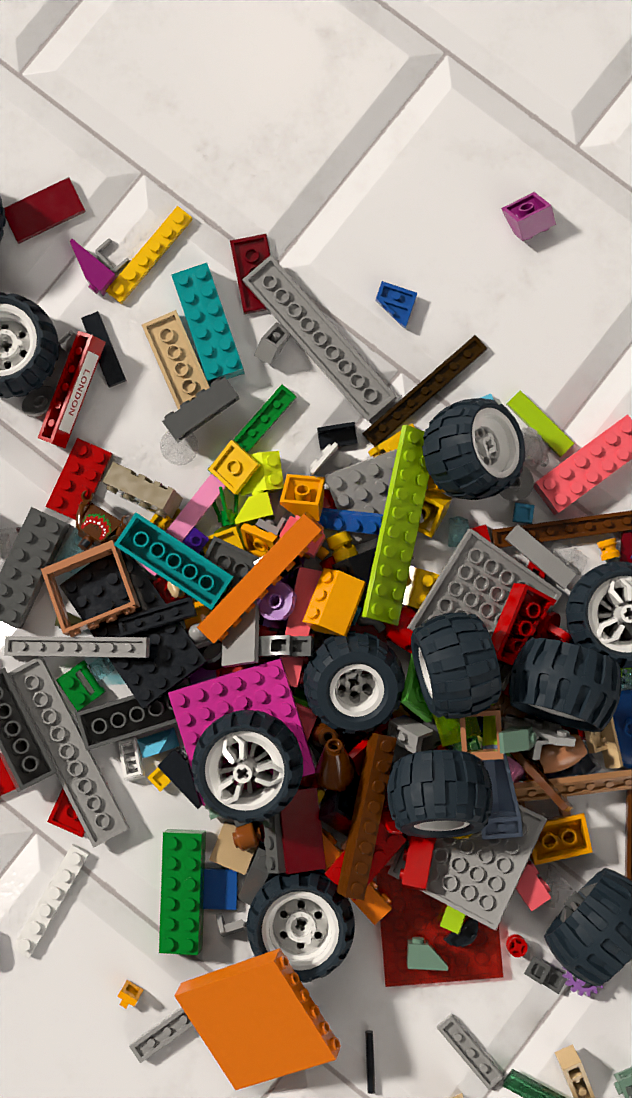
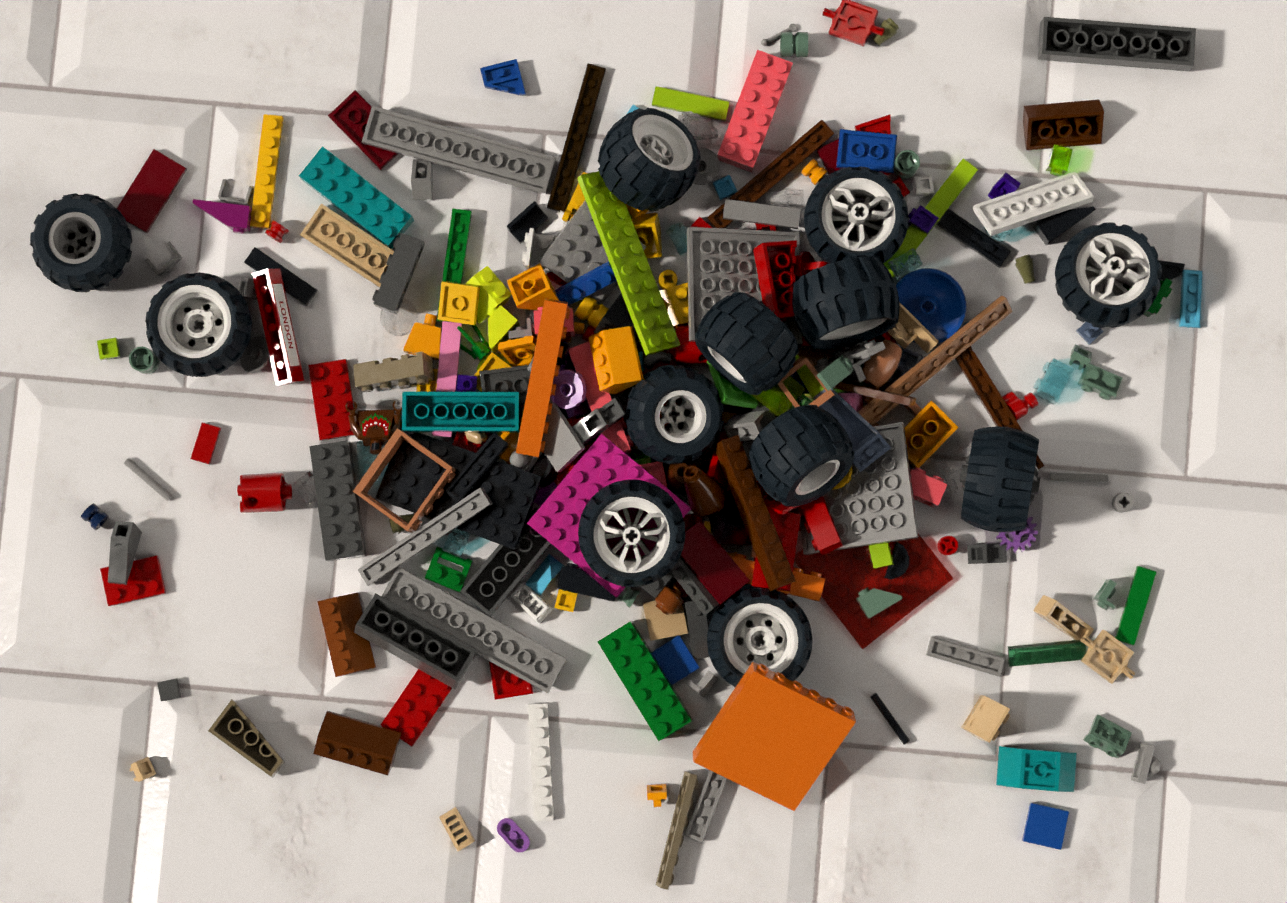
camera: 40 degrees left, 0 degrees up
none -> light grey piece [145,241,182,276]
none -> red wheel [265,220,289,243]
none -> light orange torso [403,314,442,361]
none -> dark tan plate [656,771,698,890]
none -> yellow wheel [659,270,678,289]

